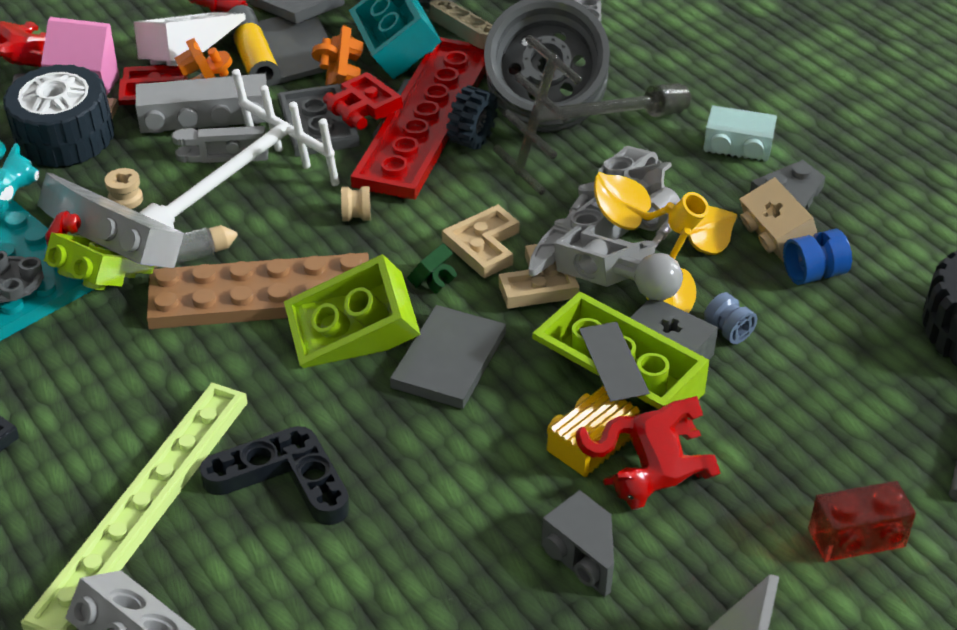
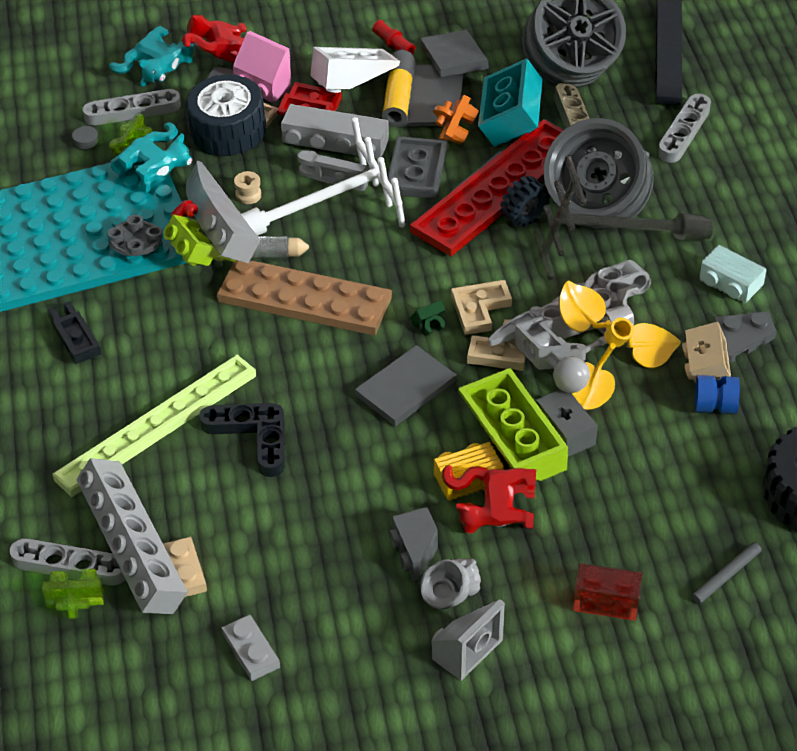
camera: 25 degrees right, 5 degrees up
orange hips [175,38,232,80] -> none
lime slope [284,254,421,368] -> none
red plate [323,72,403,130] -> none
tan wheel [341,186,371,222] -> none
dark grey sticker [579,322,650,402] -> none
sand blue wheel [704,292,758,344] -> none
none -> light grey hair [421,558,481,610]

